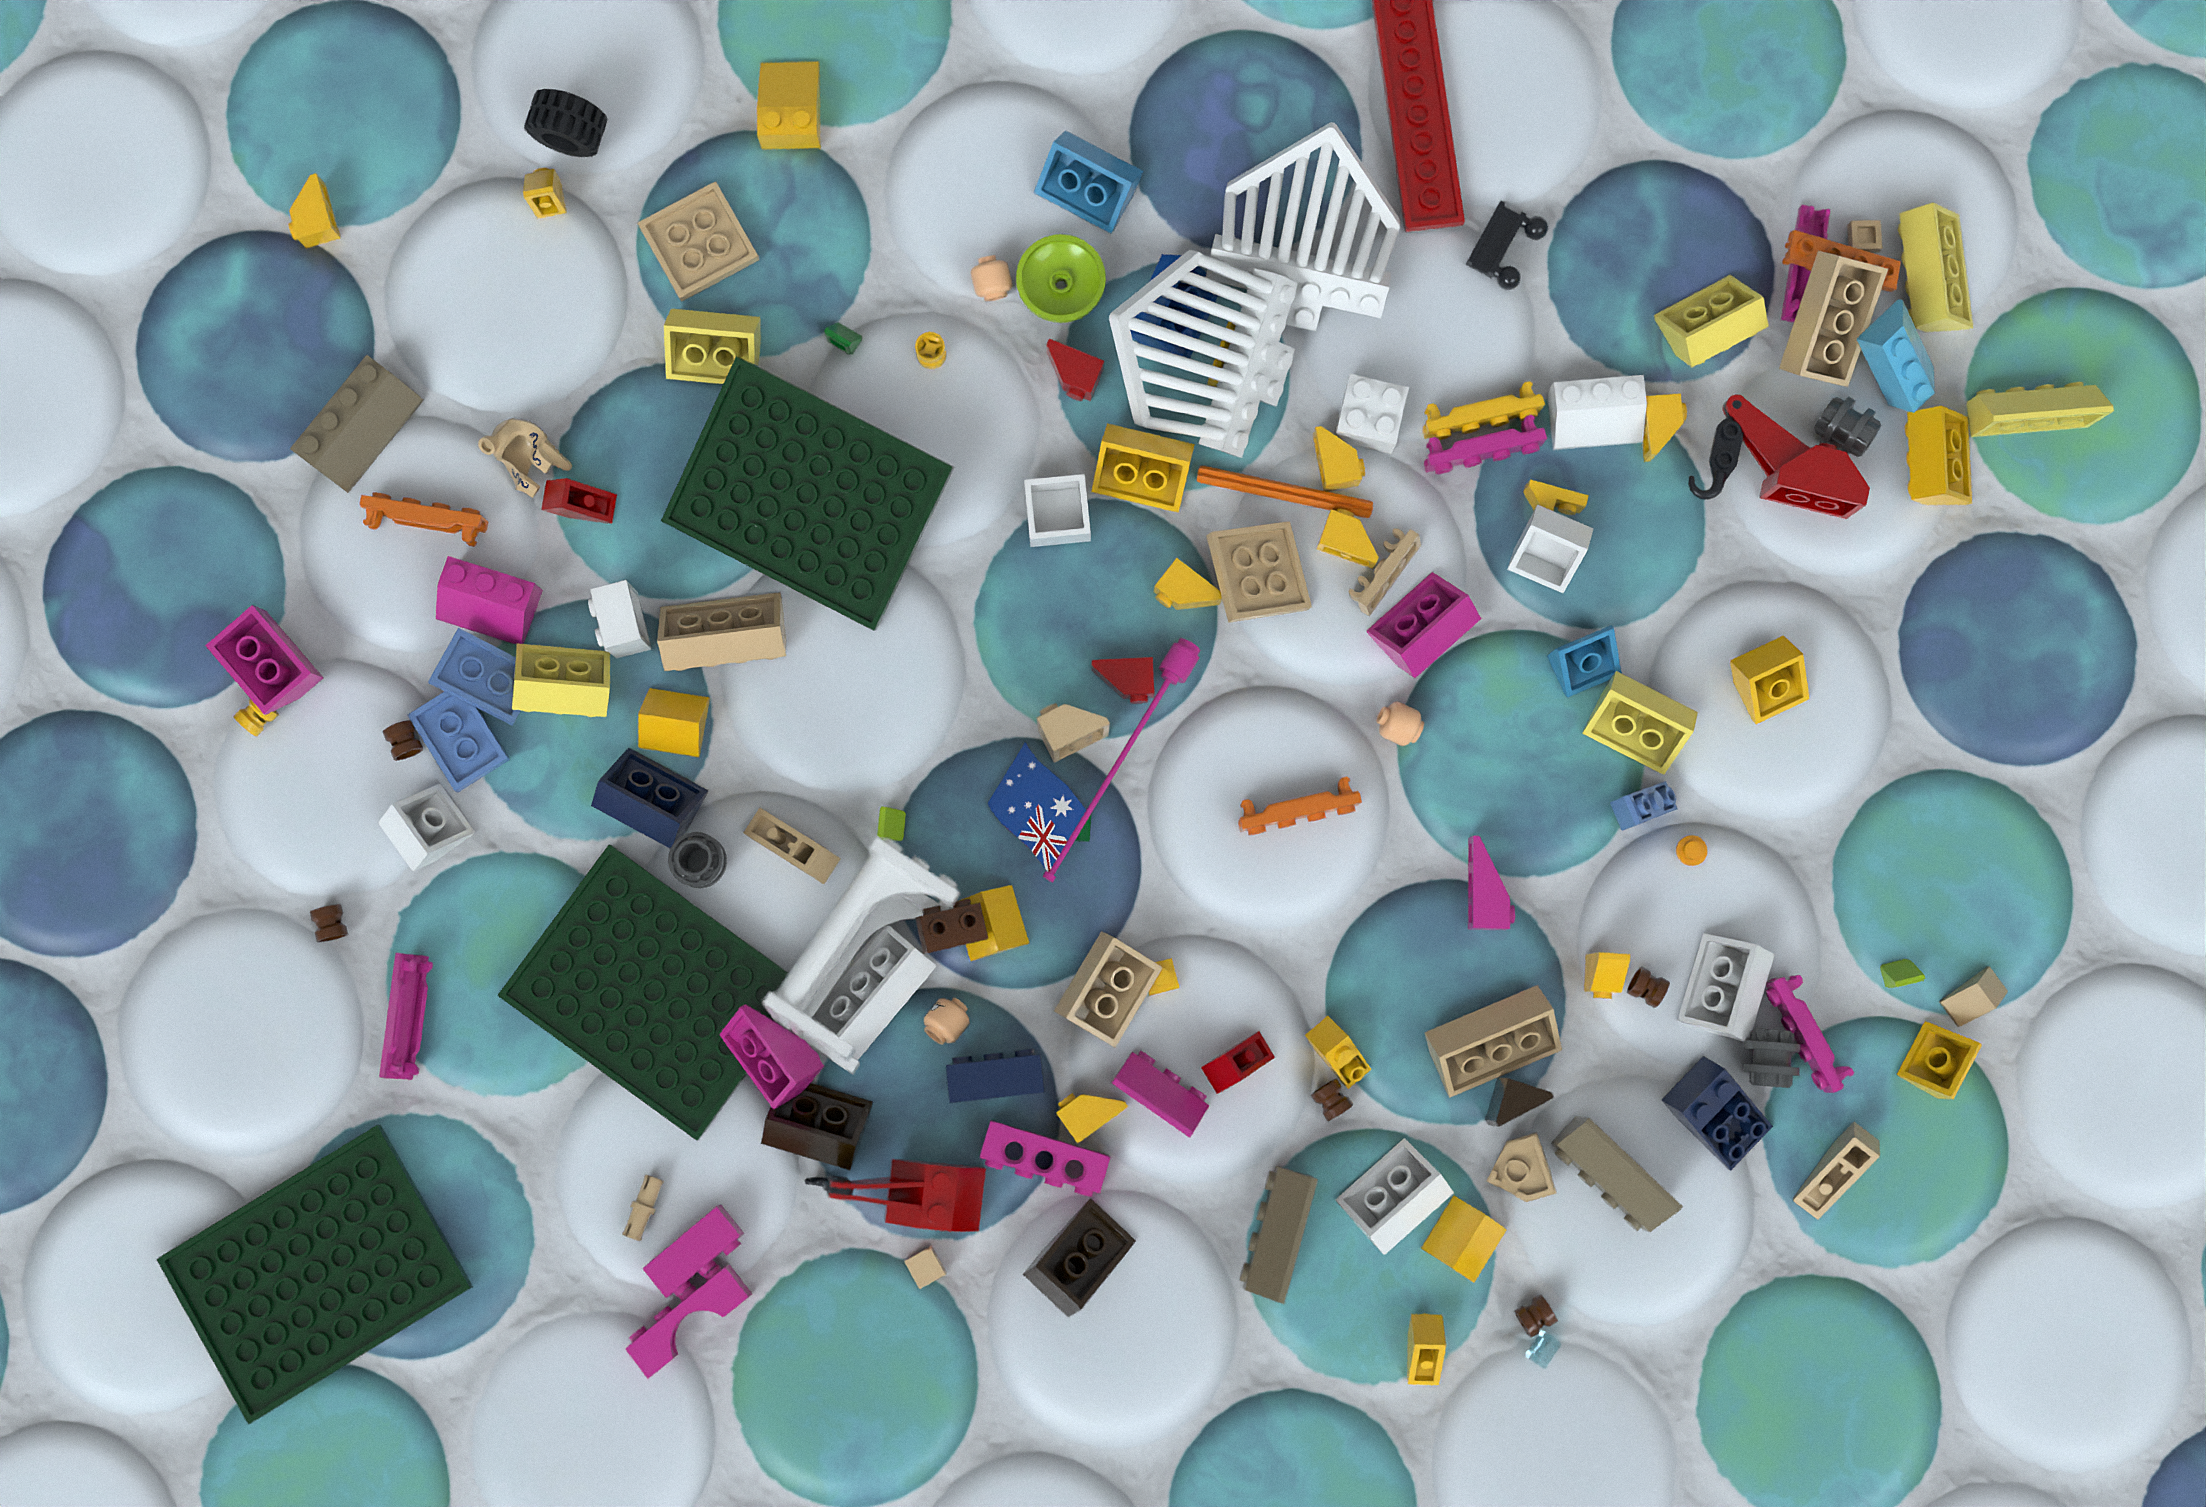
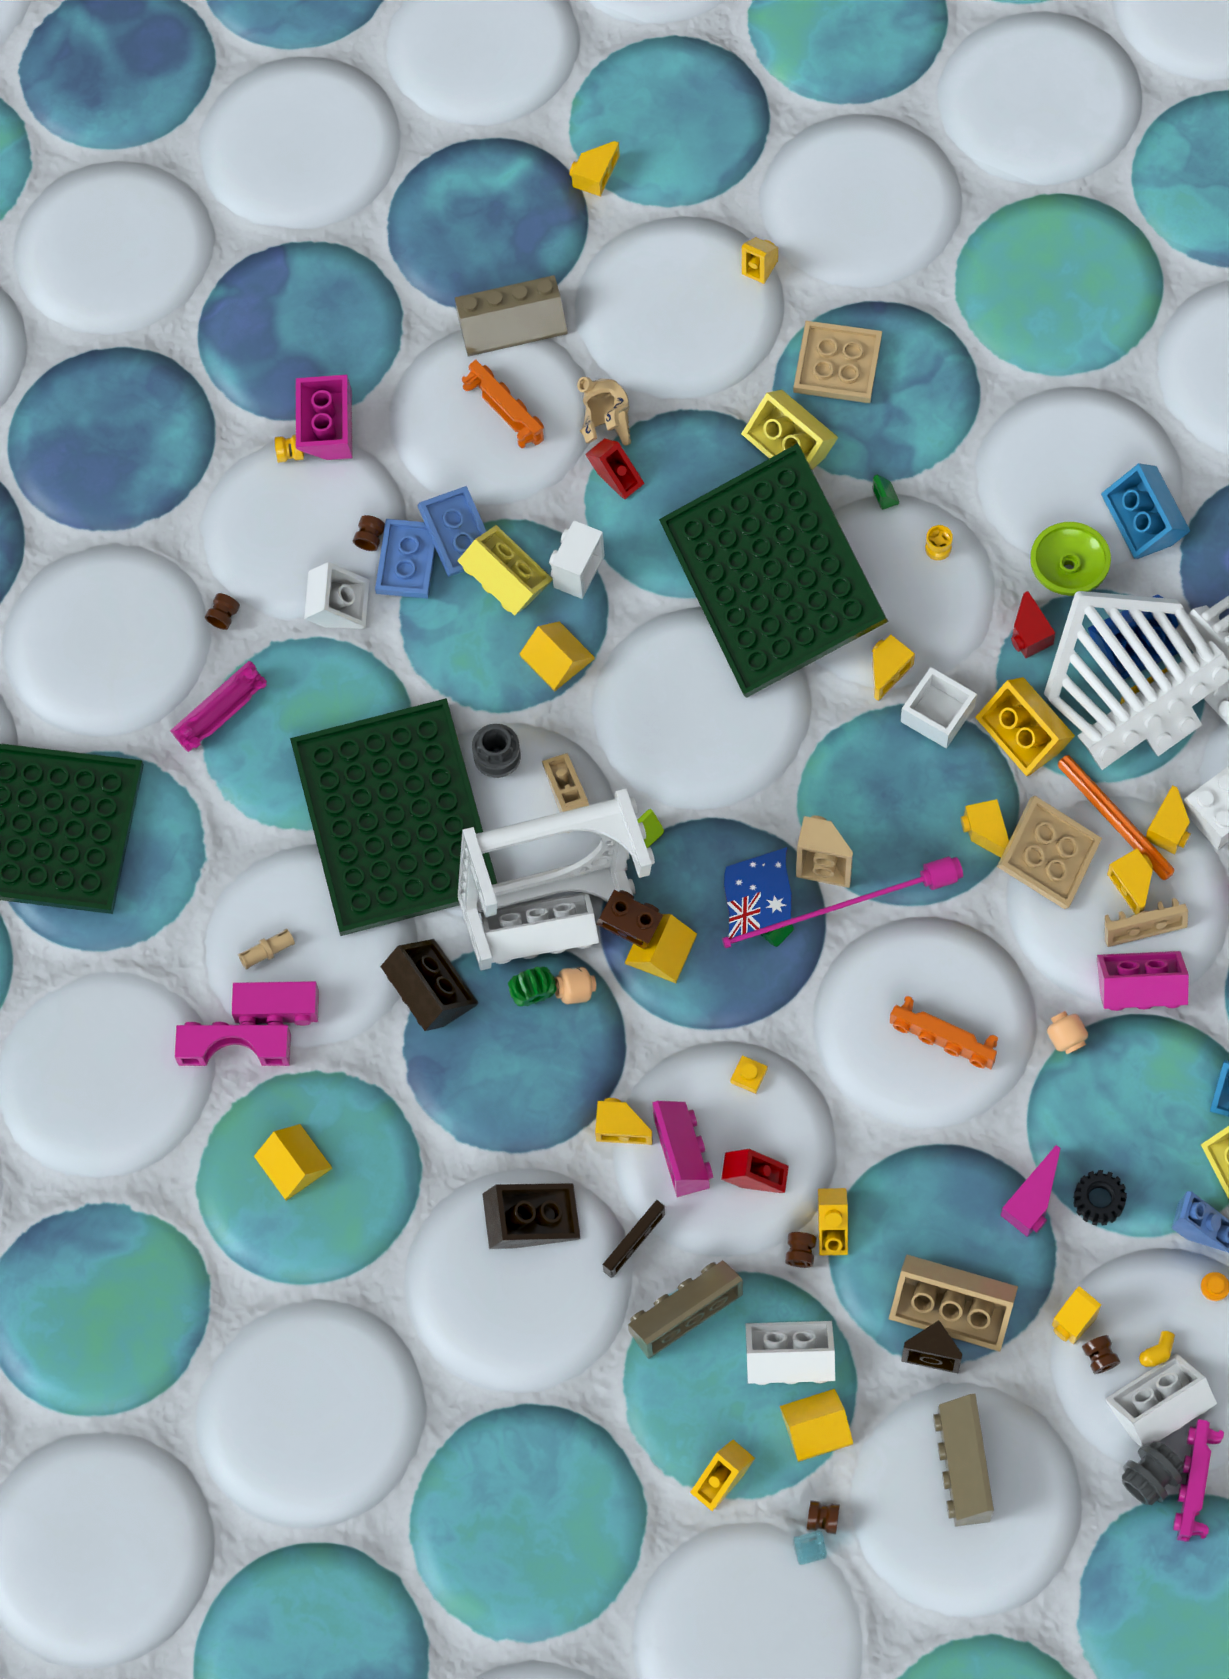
camera: 50 degrees right, 15 degrees down
dark pink slope [435,556,543,645] -> none
black tyre [524,89,608,157] -> none
dark blue slope [591,748,708,848] -> none
tan slope [657,592,786,671] -> none
dark pink slope [719,1004,824,1110] -> none
yellow slope [757,62,821,149] -> none
red slope [804,1158,986,1232] -> none
tan slope [904,1245,947,1289] -> none
dark blue brick [946,1049,1045,1103] -> none
light nougat head [971,255,1013,302] -> none
dark pink brick [979,1120,1111,1197] -> none
tan slope [1054,931,1163,1048] -> none
red slope [1091,657,1154,704] -> none
tan plate [1487,1132,1557,1202] -> none
dark blue slope [1662,1056,1773,1171] -> none
tan slope [1793,1122,1880,1220] -> none
none -> yellow slope [254,1124,332,1201]
none -> green gear [508,966,557,1006]
none -> dark brown tile [602,1200,665,1278]
none -> yellow slope [872,634,915,701]
none -> black tyre [1073,1170,1127,1226]
none -> yellow arm [1139,1331,1175,1367]

